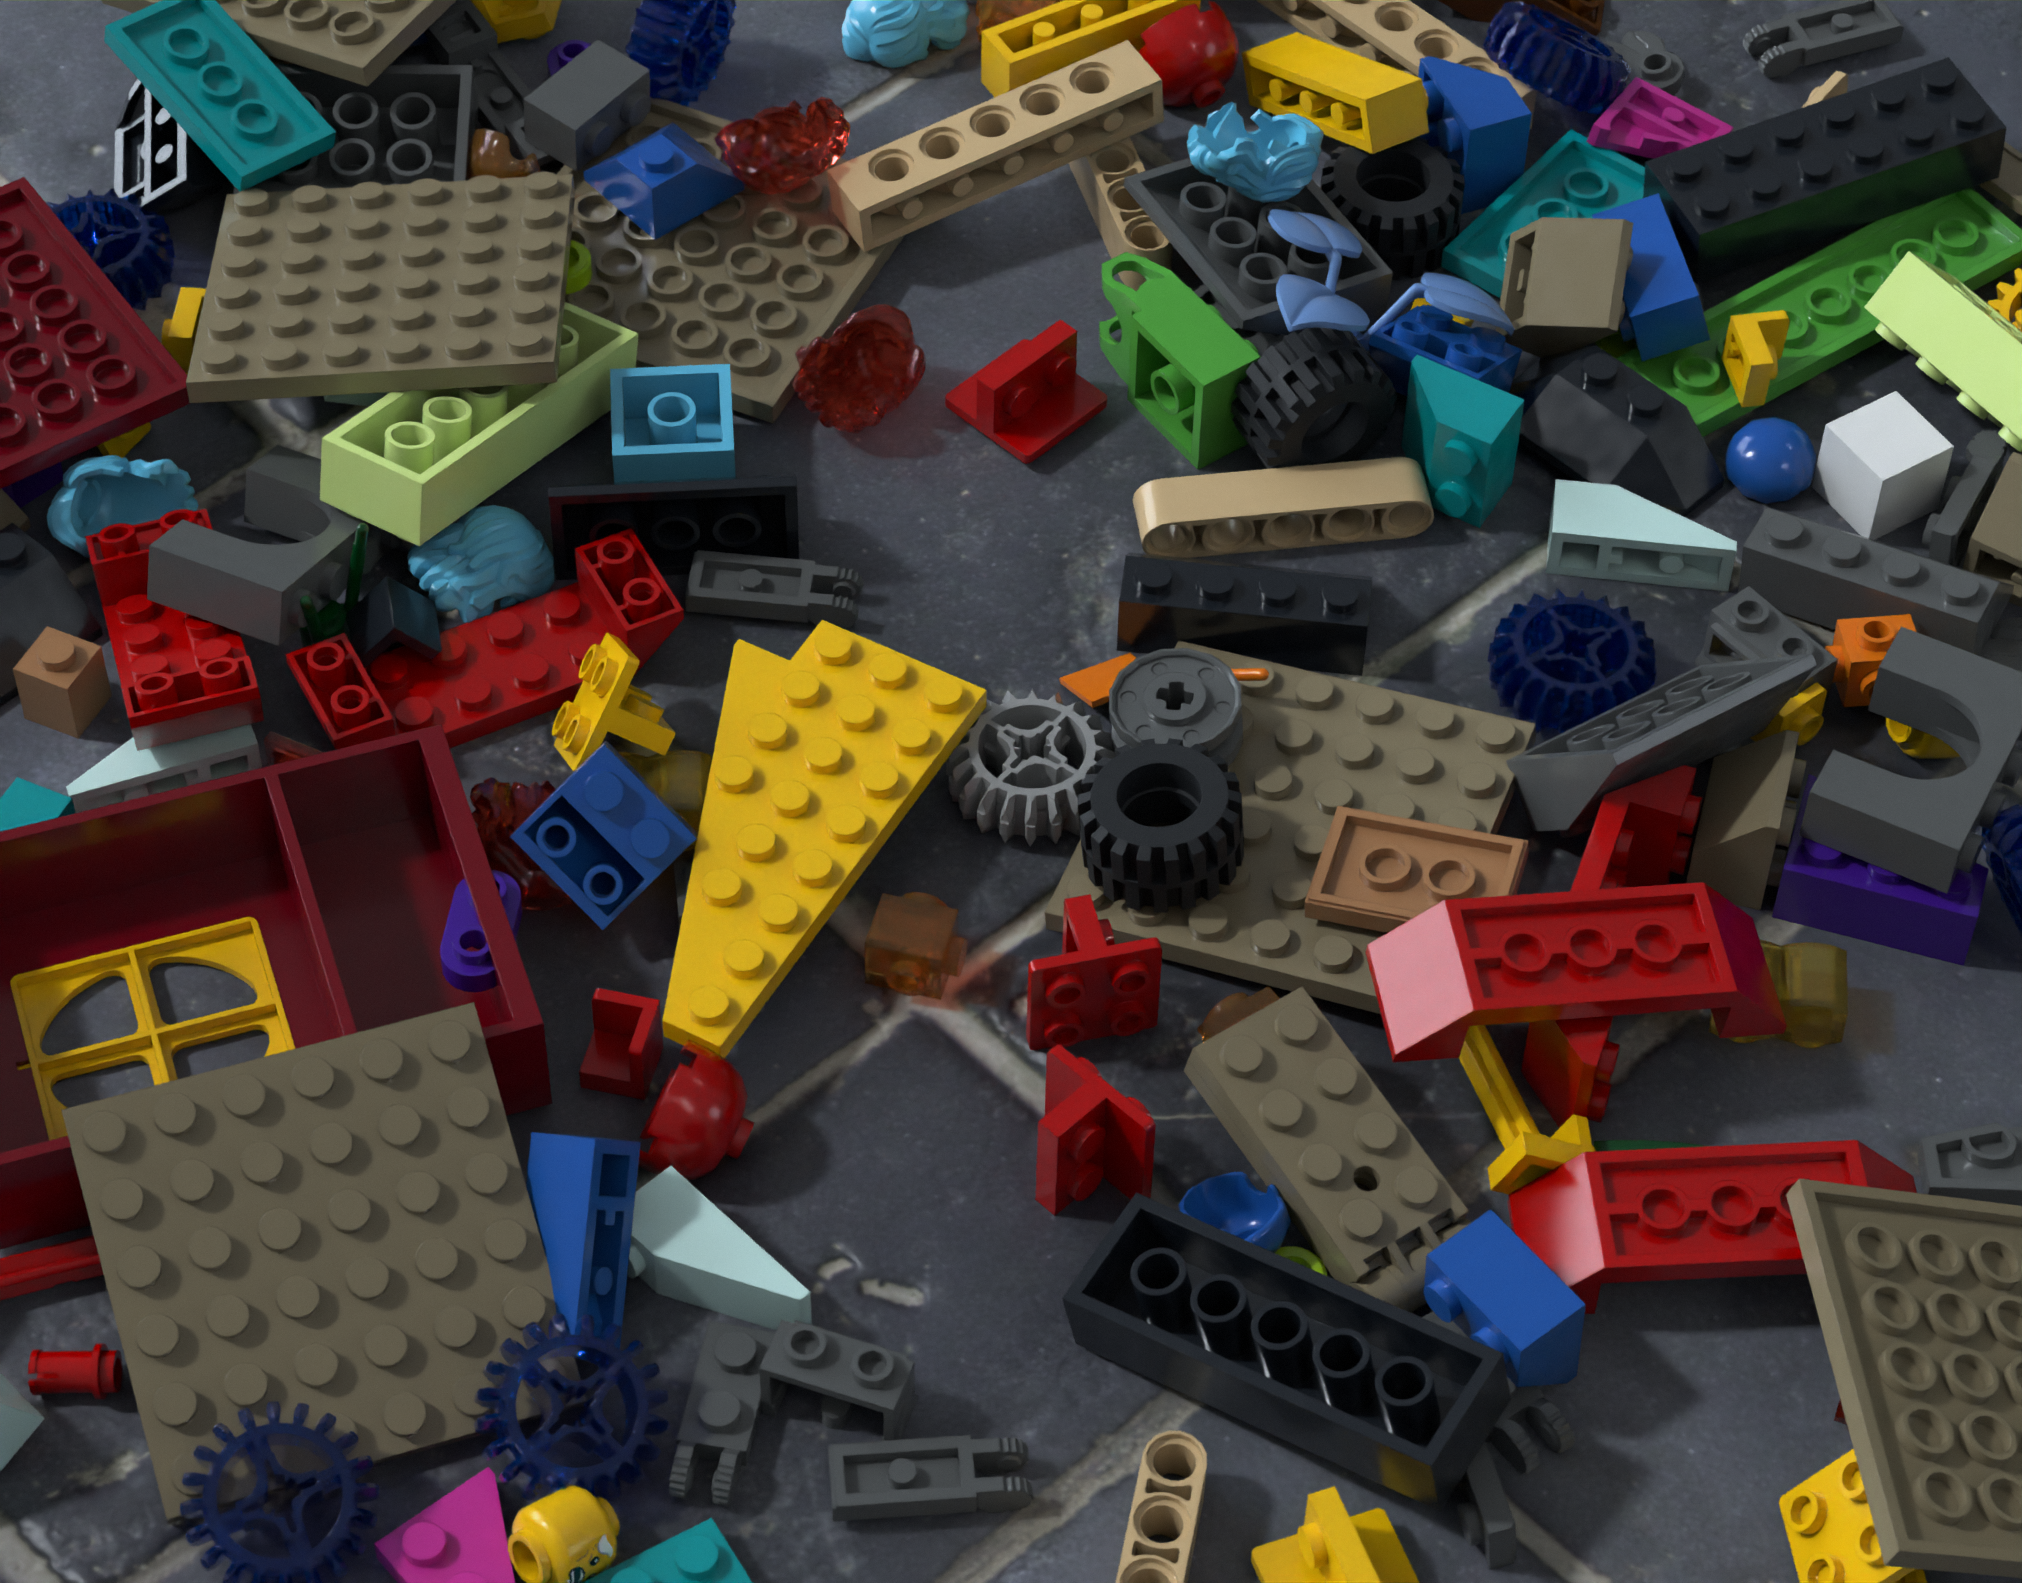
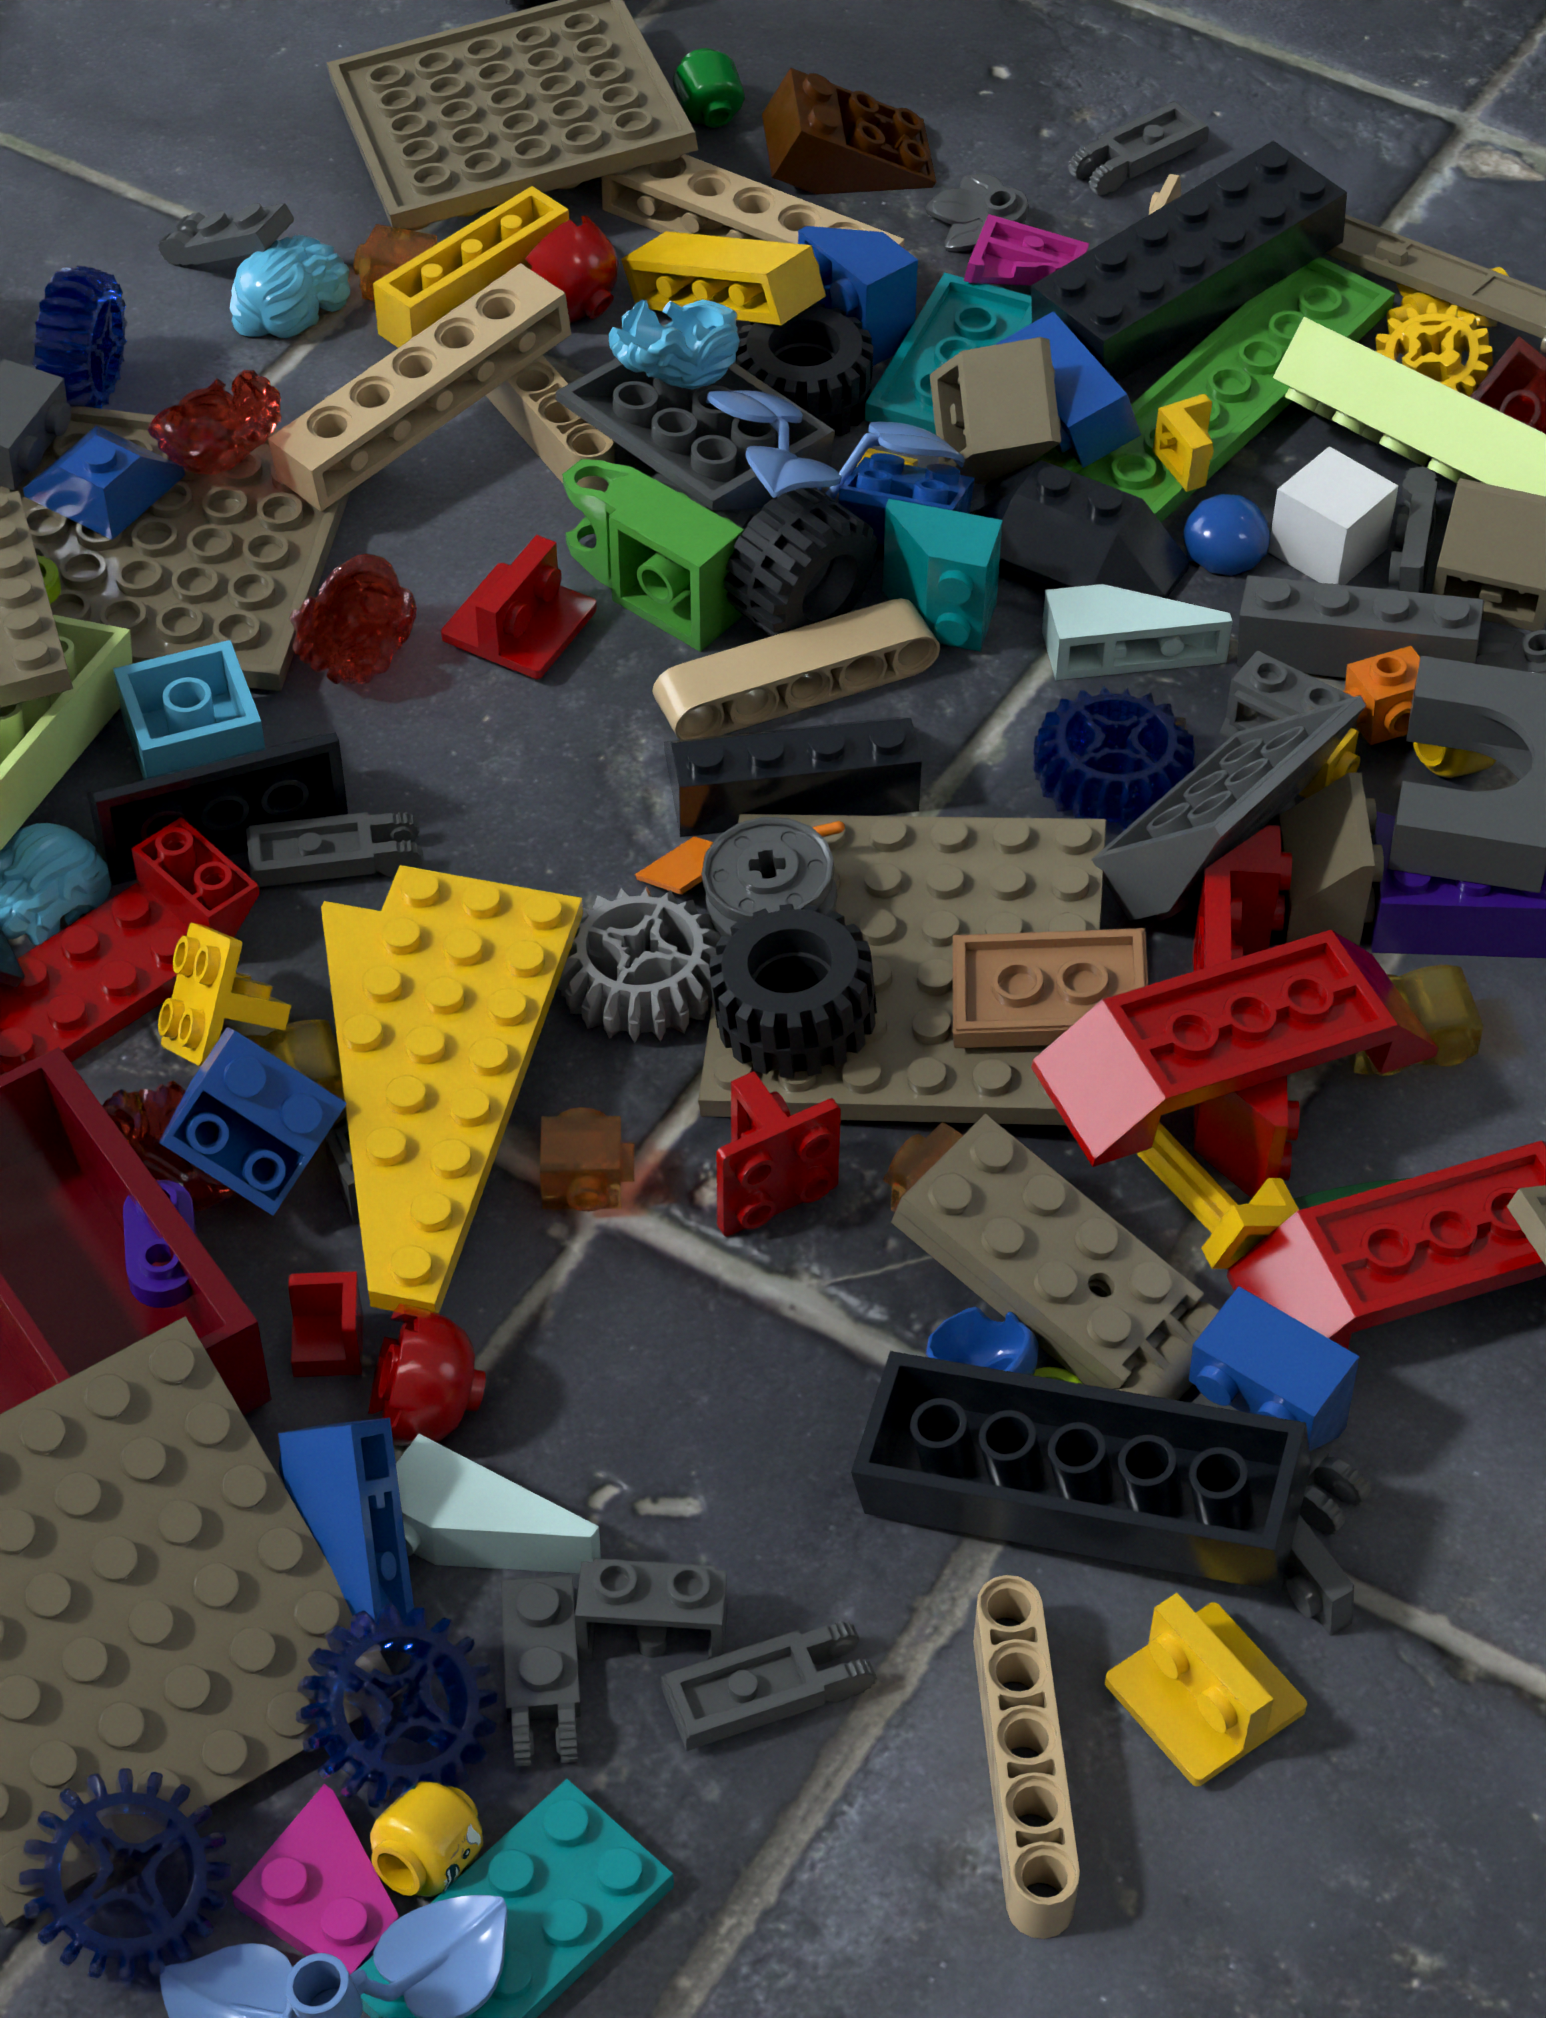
camera: 15 degrees left, 0 degrees up
red bracket [1035,1044,1156,1216] -> none
clear blue gear [1482,2,1631,114] -> none

